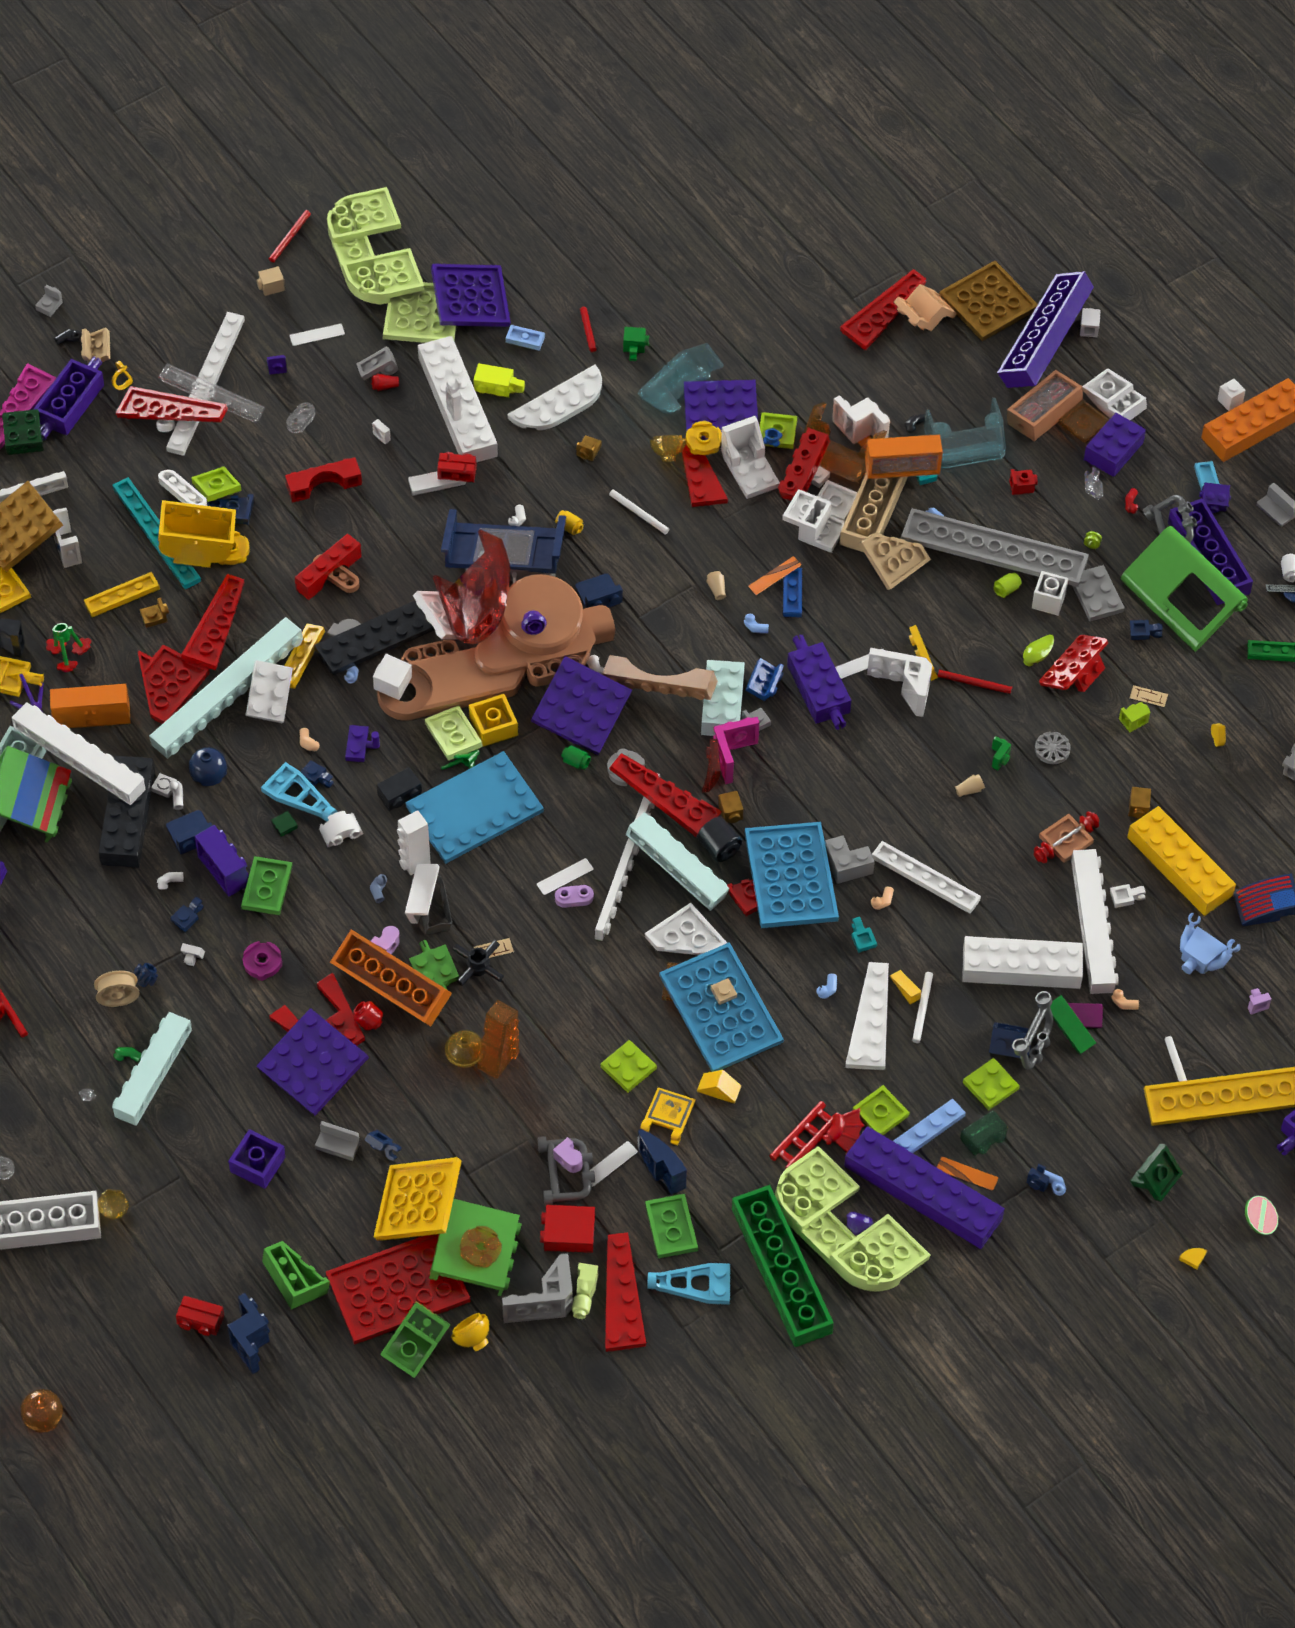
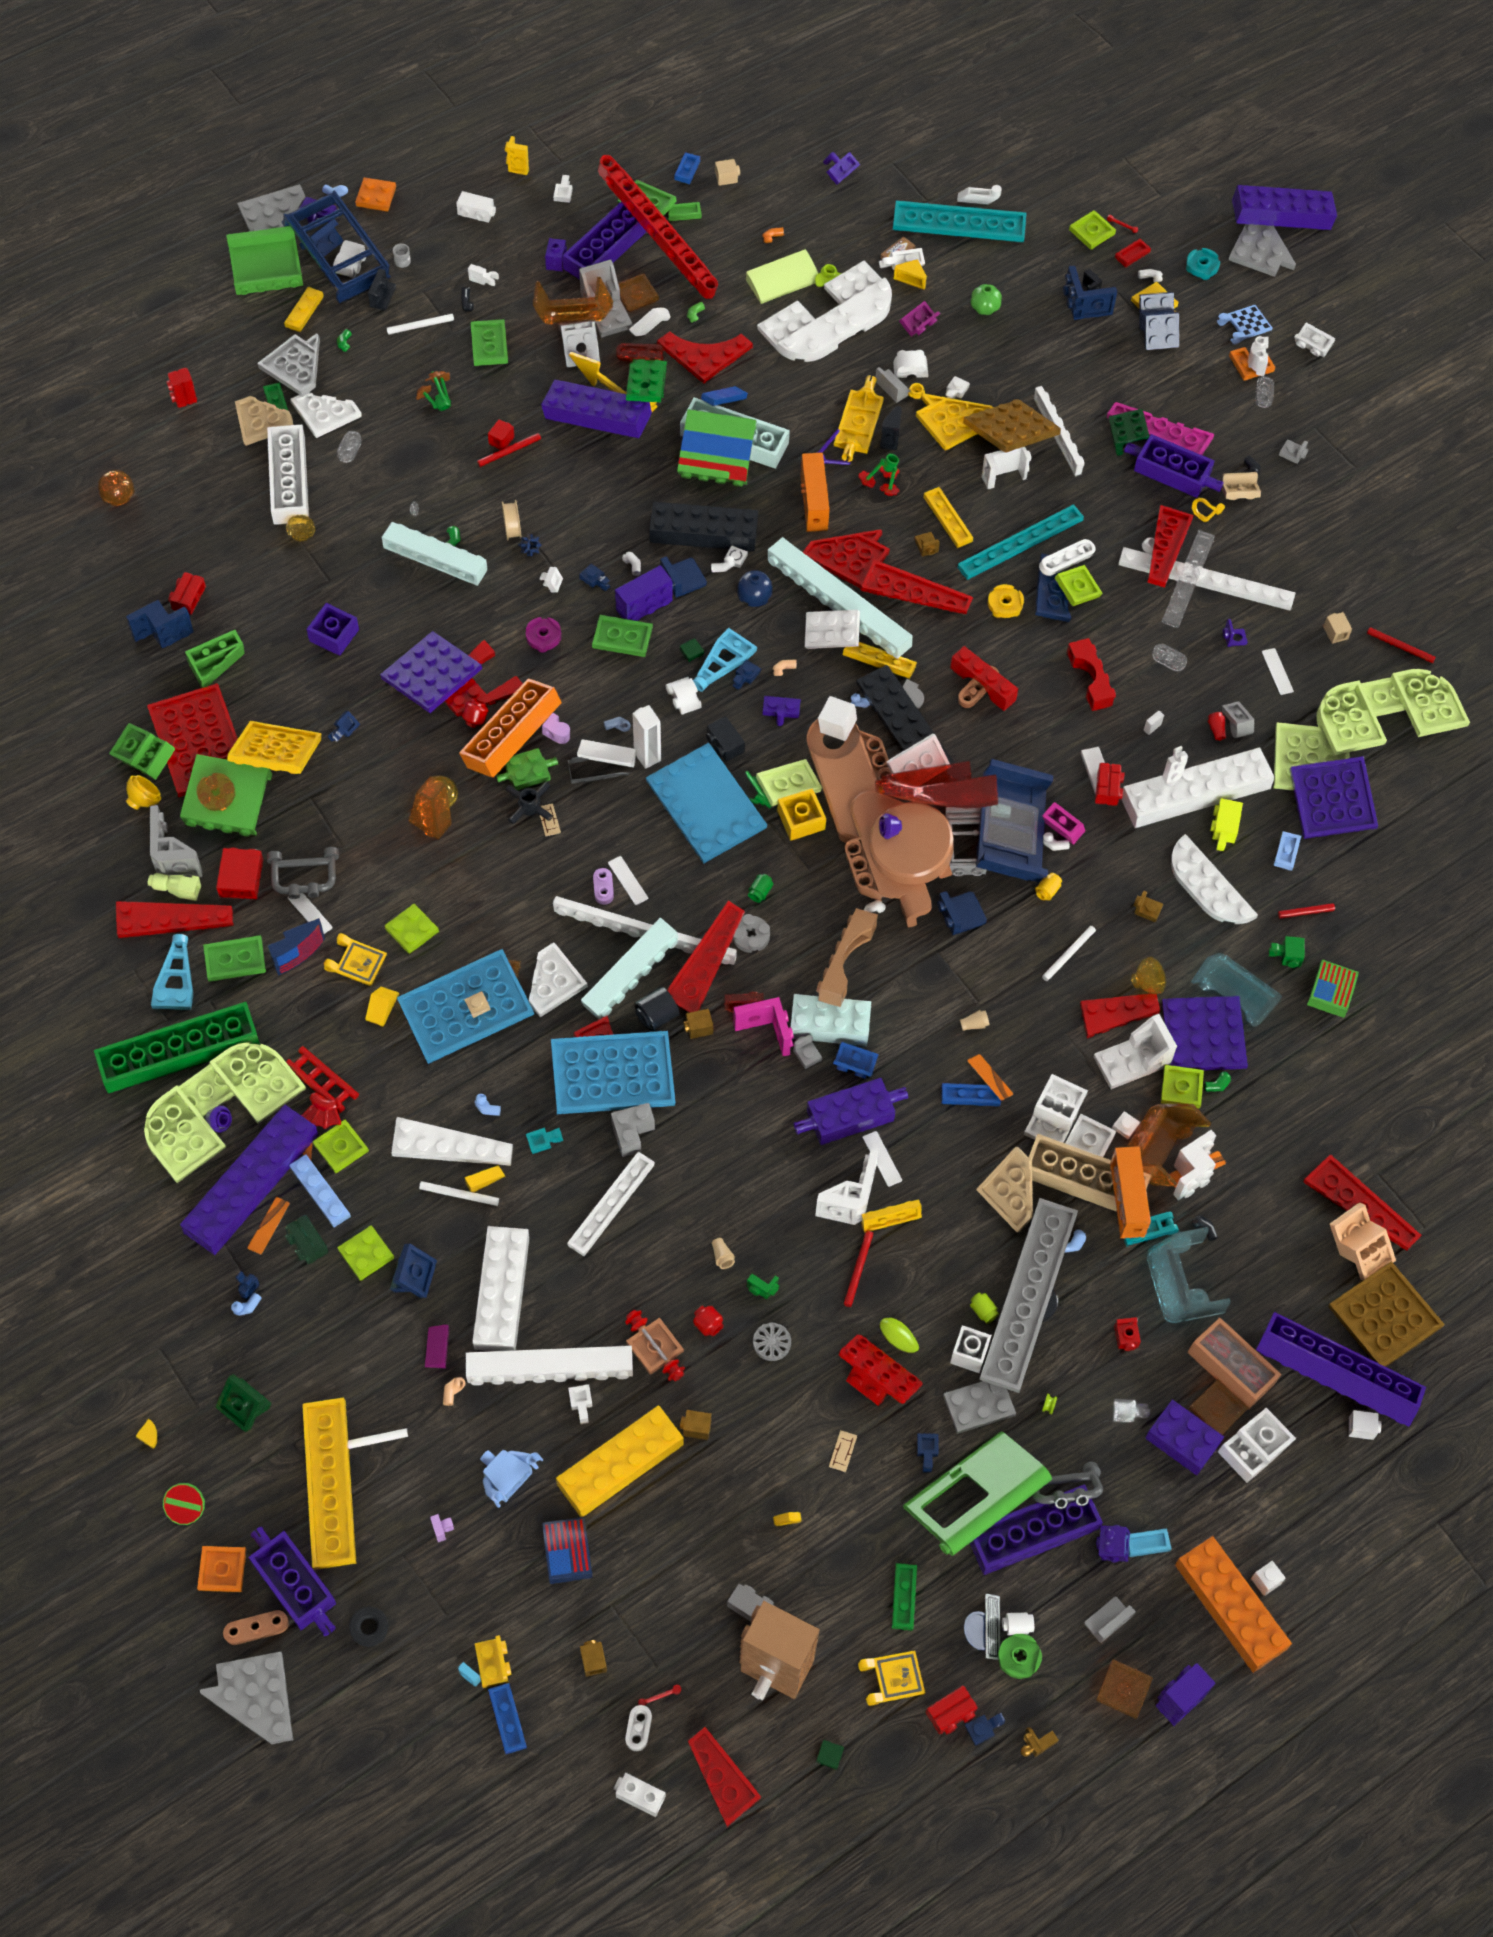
camera: 90 degrees right, 5 degrees up
white brick [12,702,145,805] -> none
yellow container [158,500,236,568] -> none
light grey panel [315,1121,360,1161] -> none
dark purple plate [531,656,632,755] -> none
lavender leg [553,1137,583,1173] -> none
yellow plate [686,421,722,455] -> none
light blue arm [744,614,769,633] -> none
blue plate [763,428,782,447] -> none
red brick [778,428,830,501] -> none
light nougat arm [871,887,894,910] -> none
dark grey bar [1012,991,1053,1070] -> none
green tile [1050,995,1096,1055] -> none
lime brick [1119,702,1150,732] -> none
red arm [1125,488,1138,514] -> none
none -> red head [693,1306,724,1336]
none -> dark pink brick [1043,802,1085,845]
none -> green arm [1204,1071,1231,1092]
none -> slope [1307,960,1359,1018]

